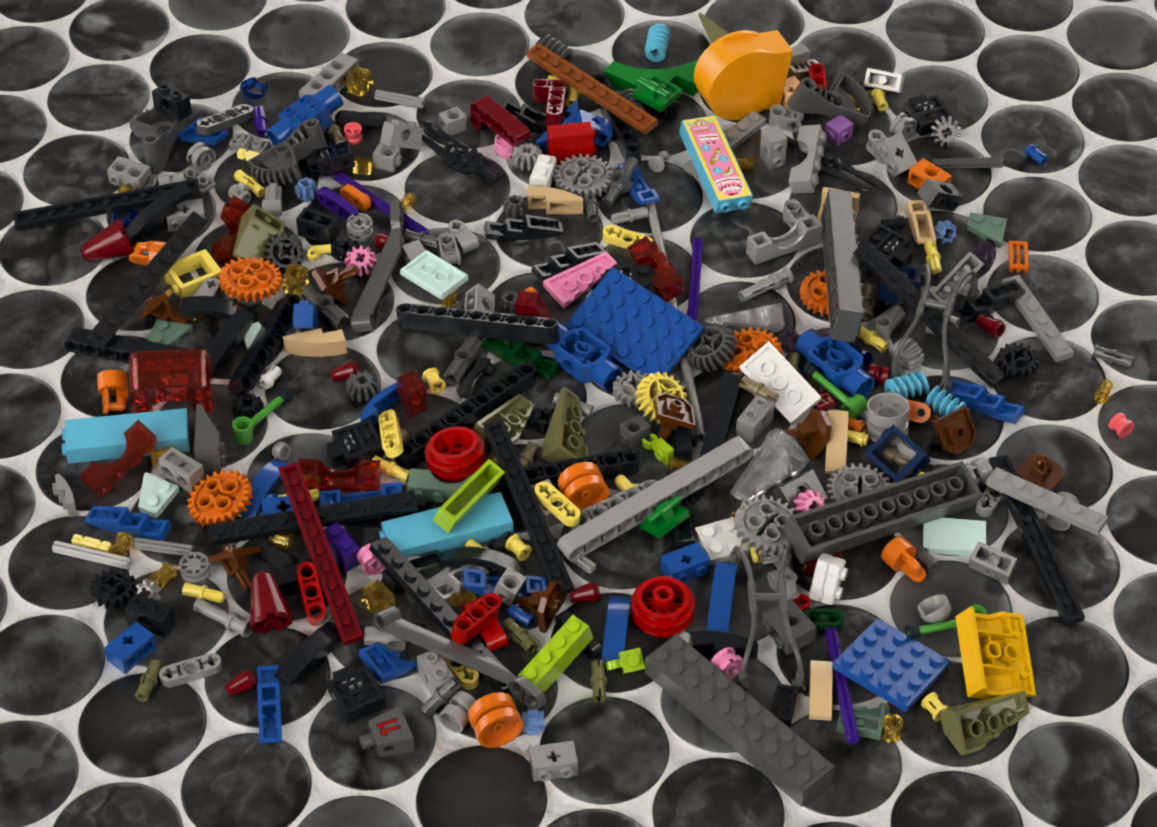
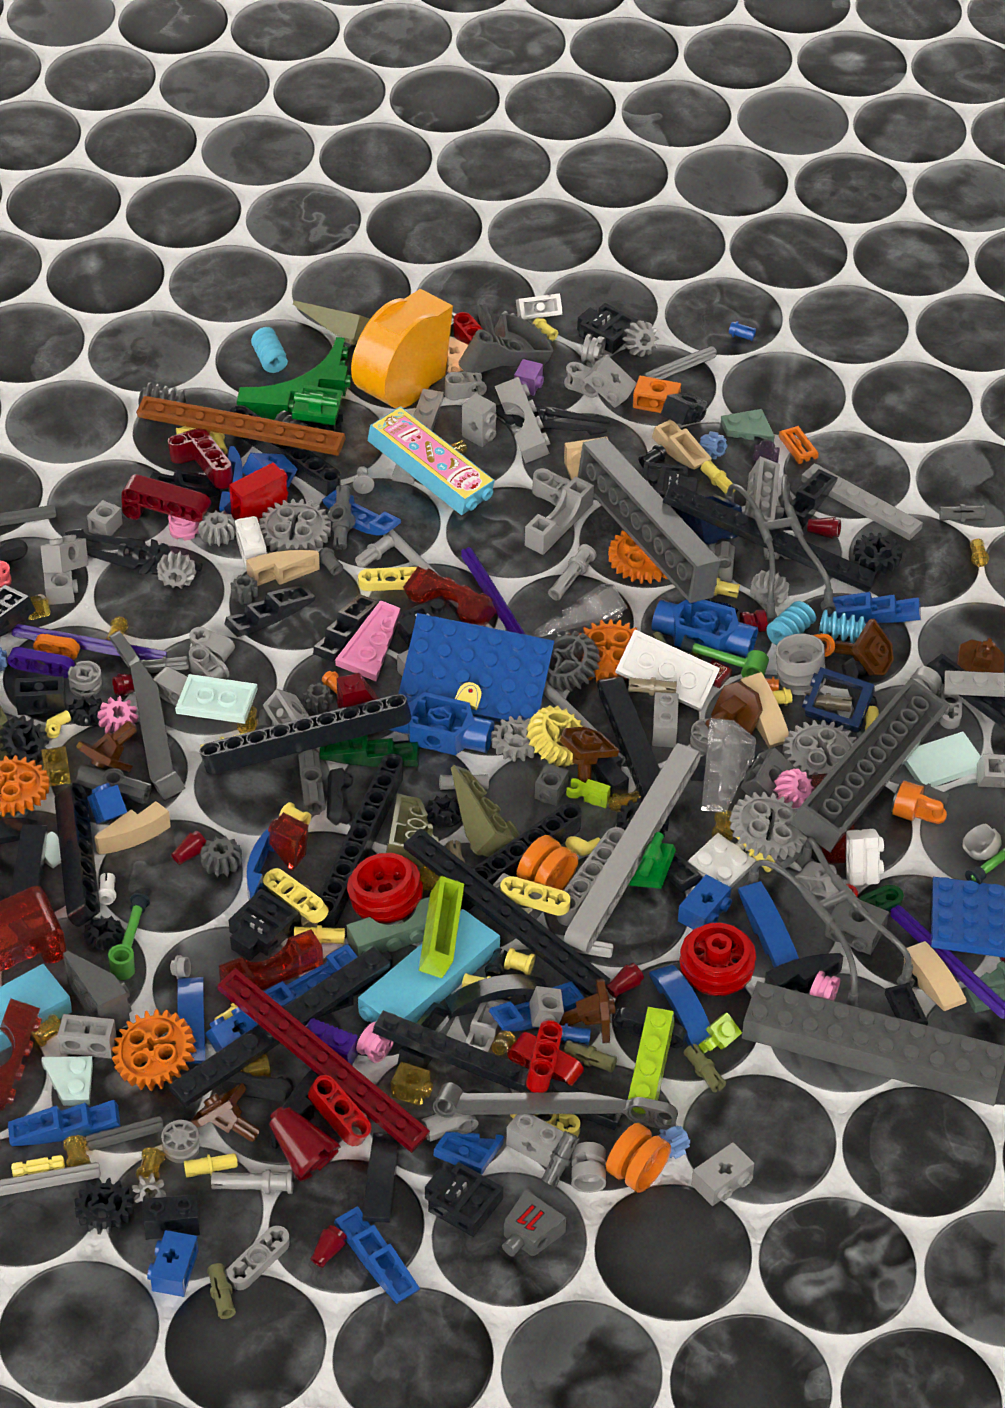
camera: 30 degrees left, 0 degrees up
clear purple gear [778,329,801,353] -> none
none -> light grey gear [157,551,196,589]
none -> light yellow tile [455,682,481,710]

